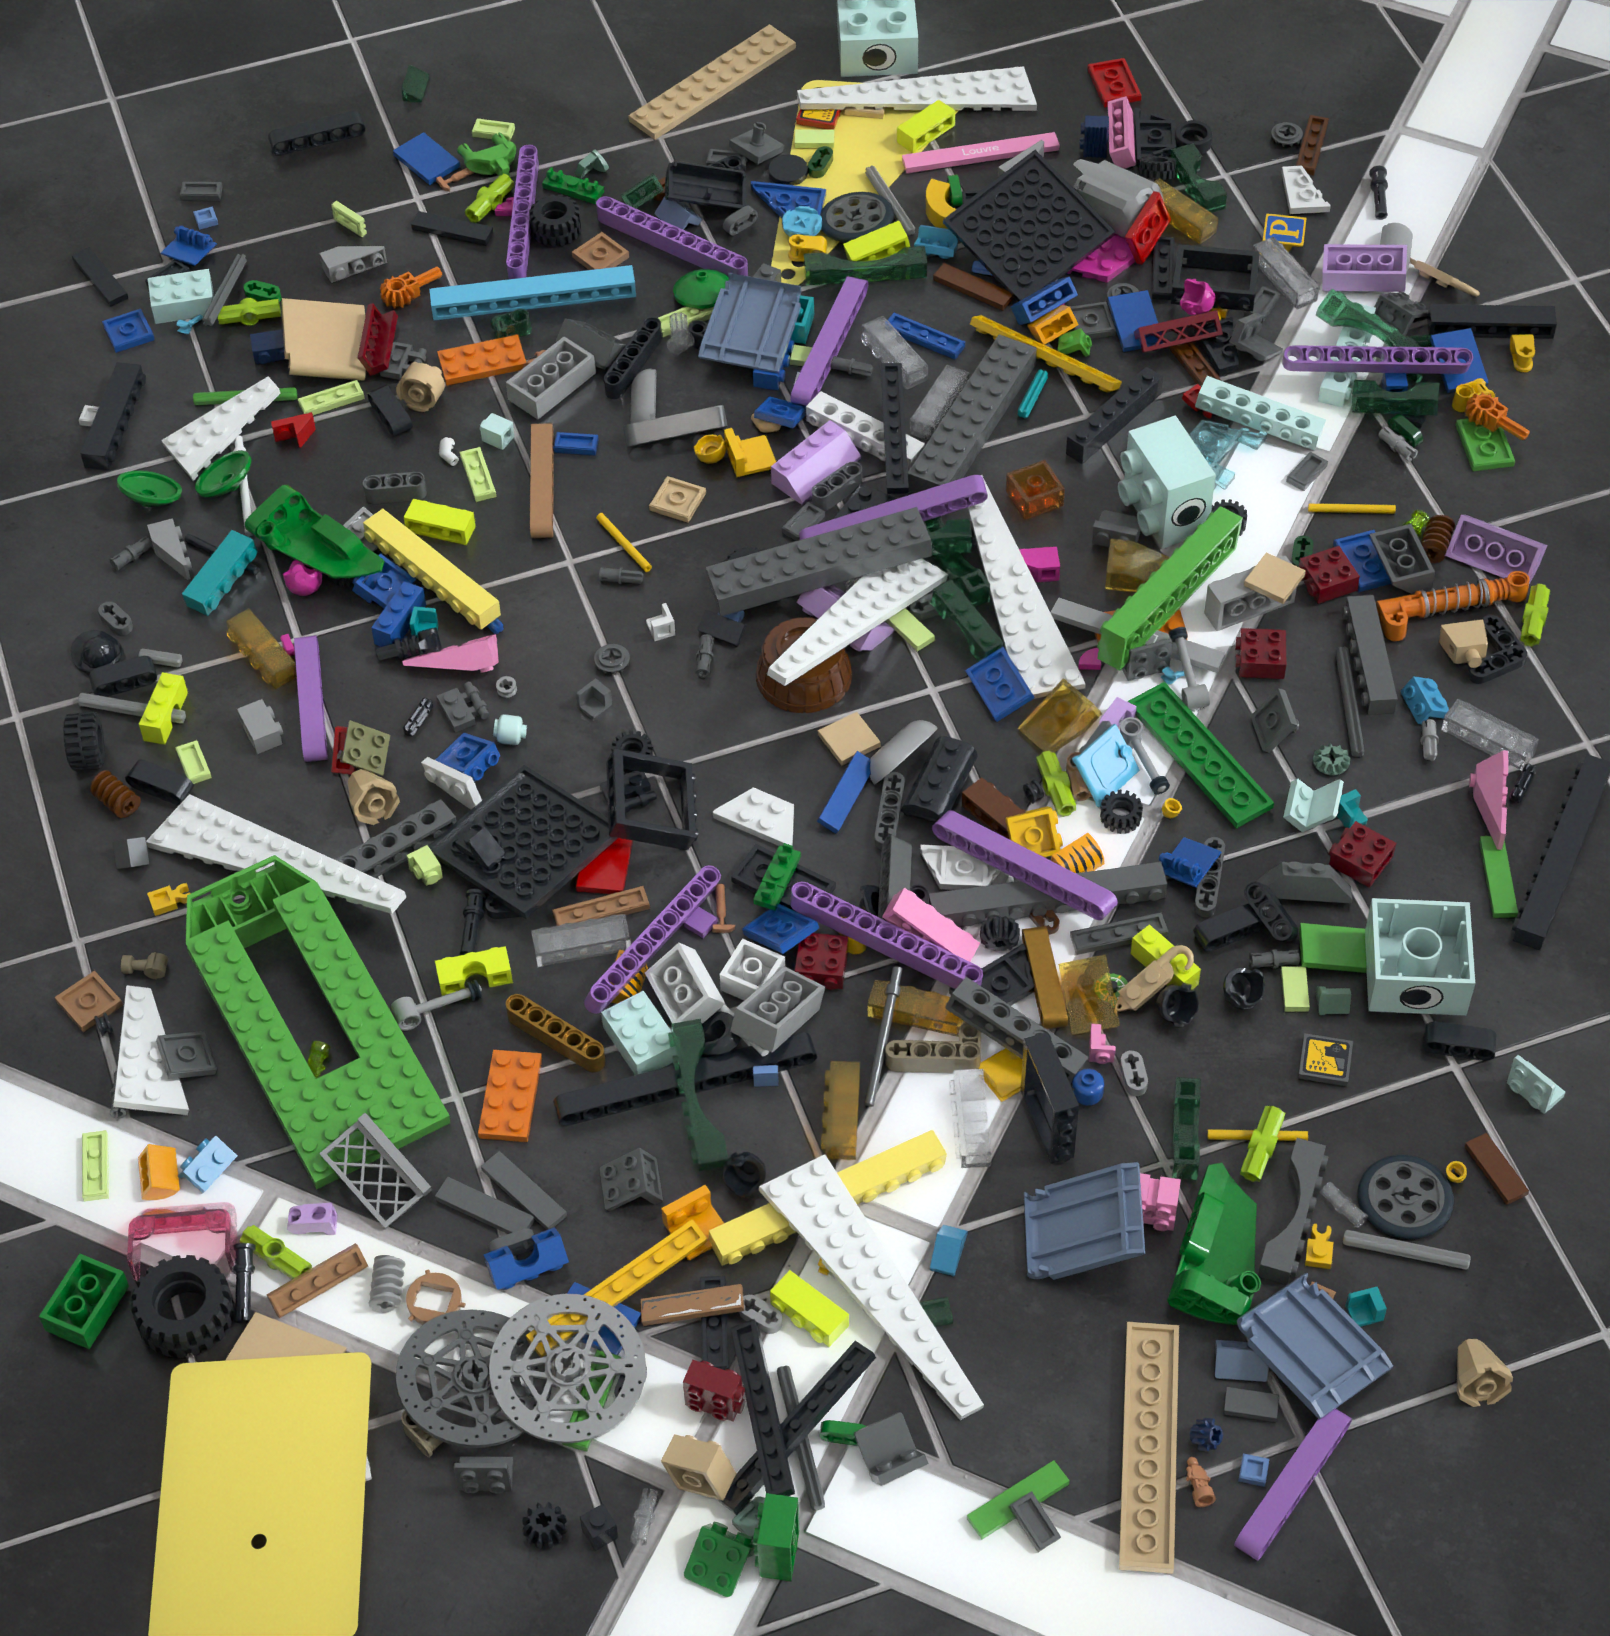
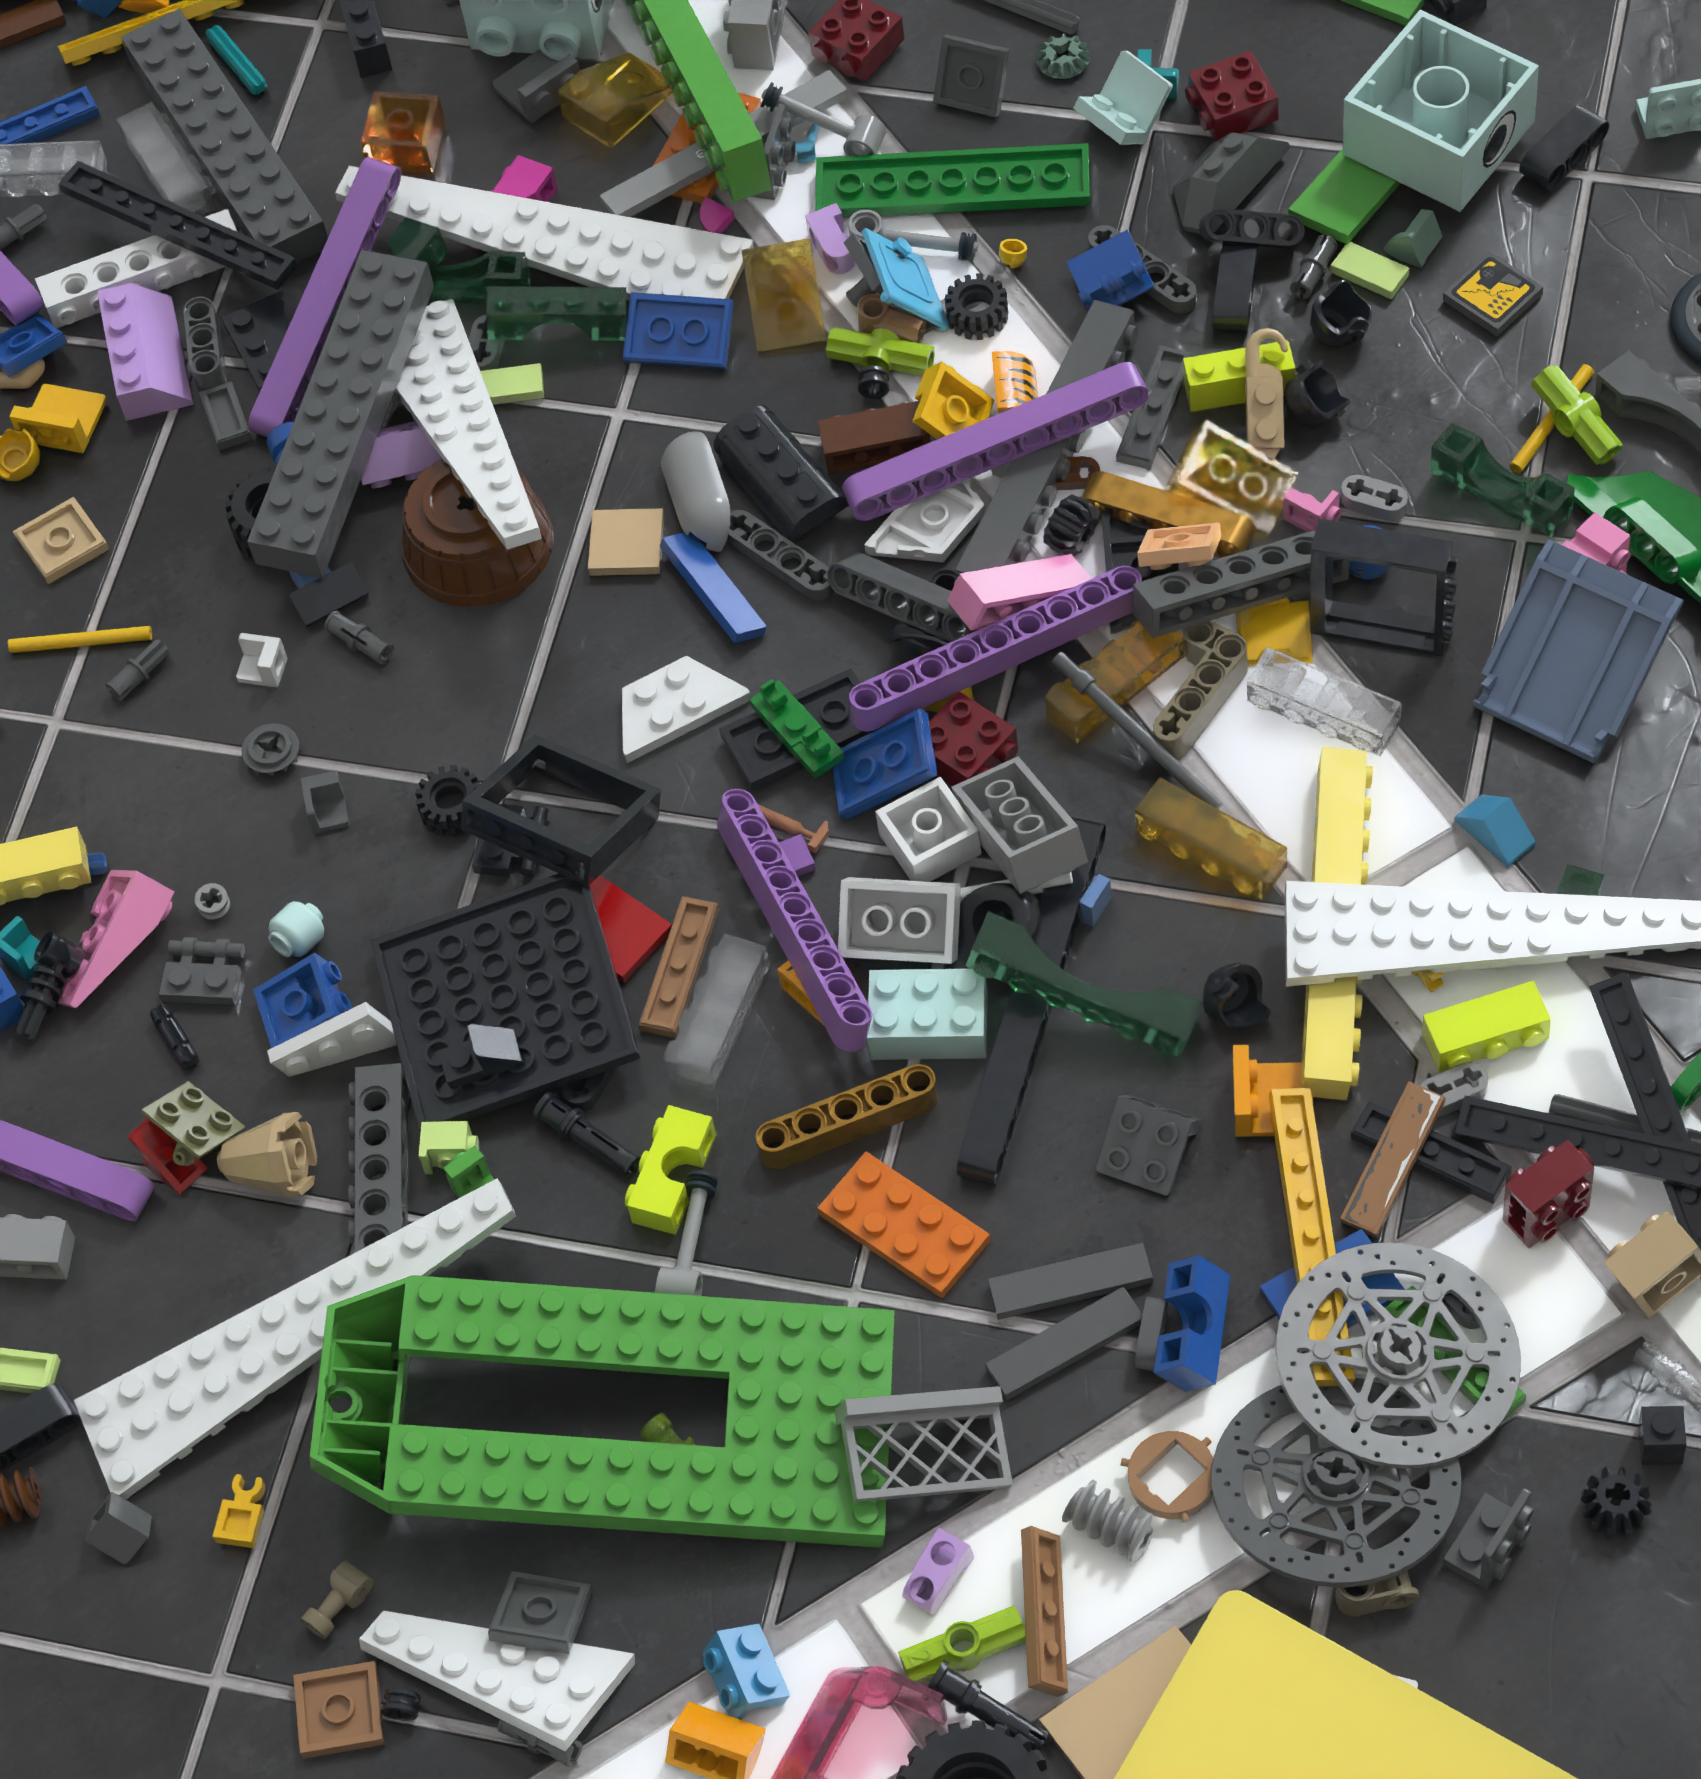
camera: 50 degrees left, 5 degrees up
none -> bright green bracket [443,1146,495,1198]
none -> light nougat plate [1137,522,1221,570]

